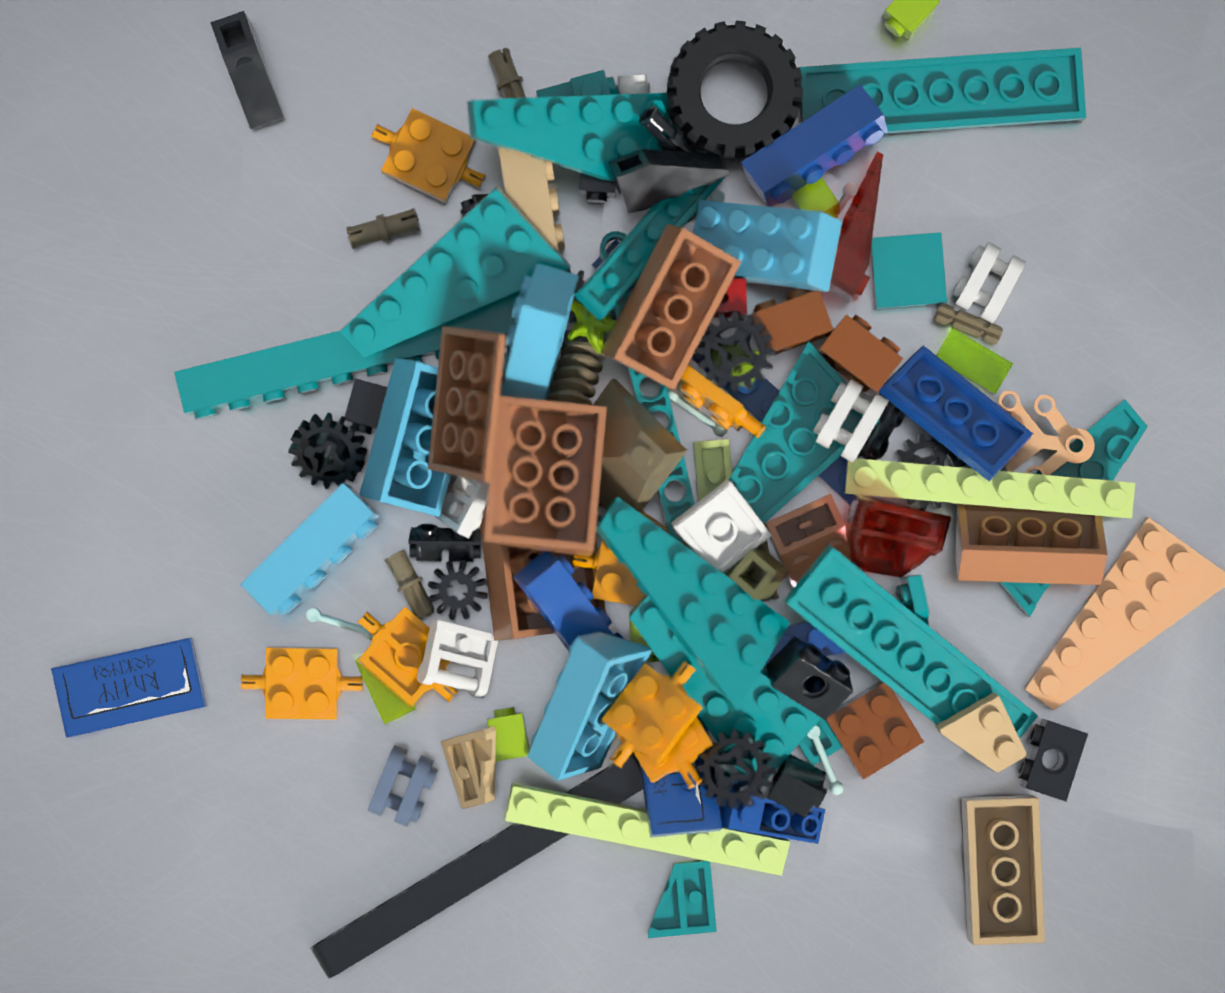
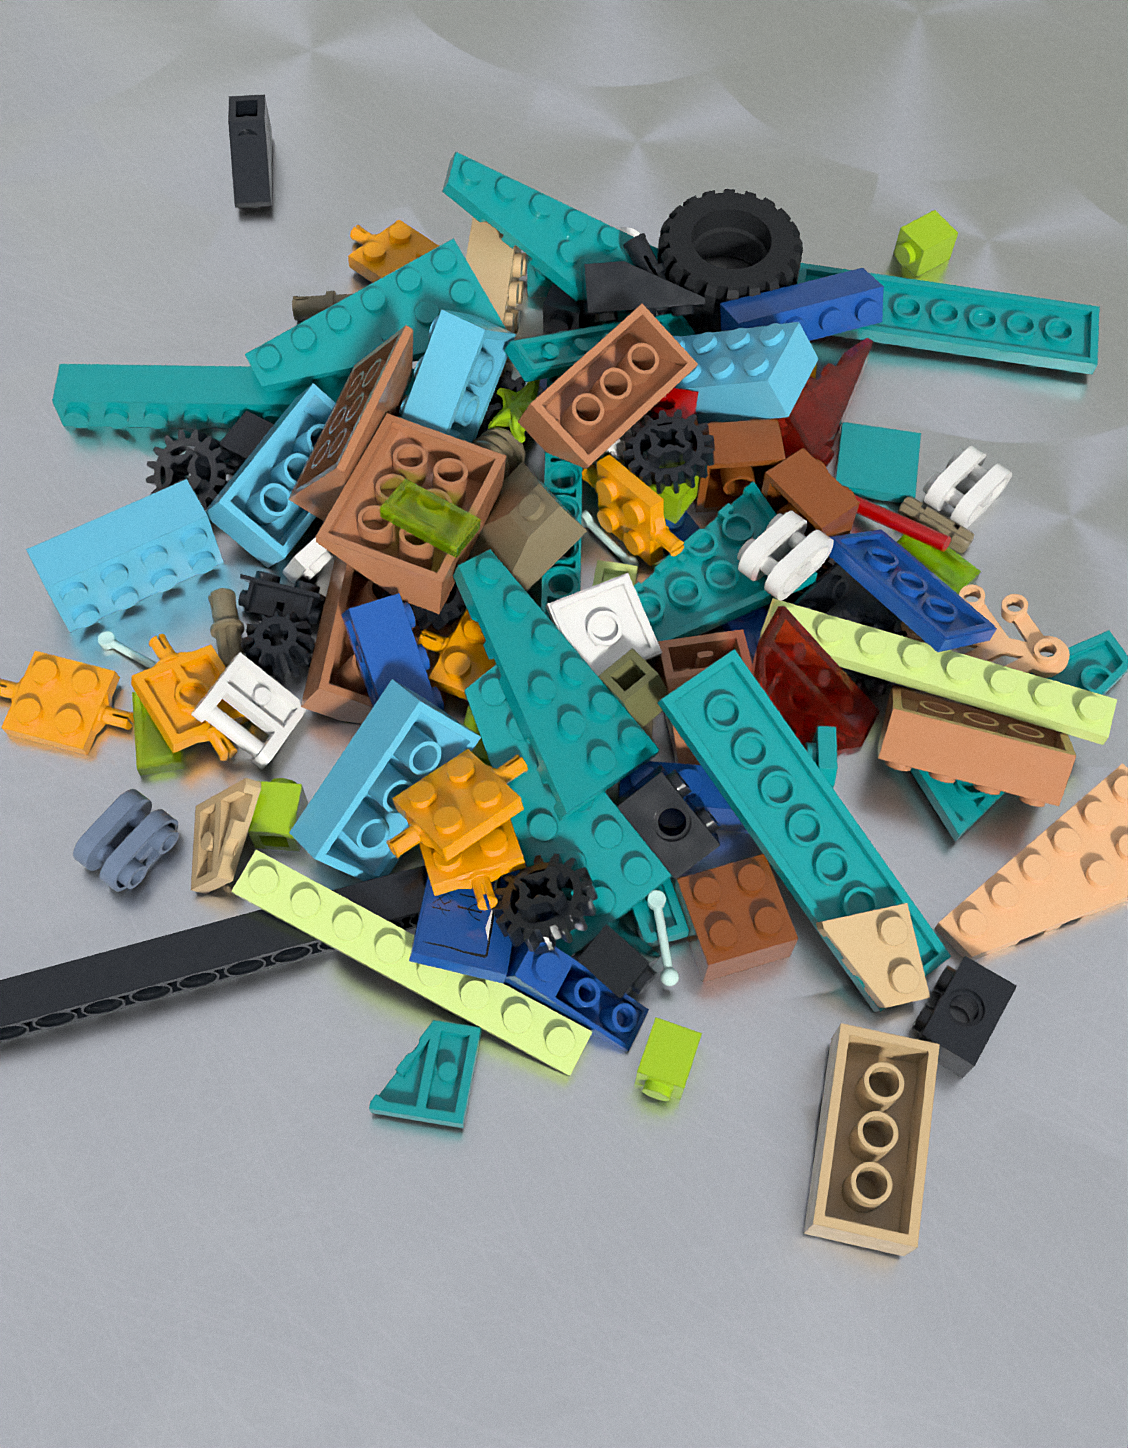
camera: 15 degrees right, 25 degrees down
none -> clear neon green tile [380,479,481,558]
none -> lime brick [635,1017,702,1101]
none -> red bar [855,495,951,552]

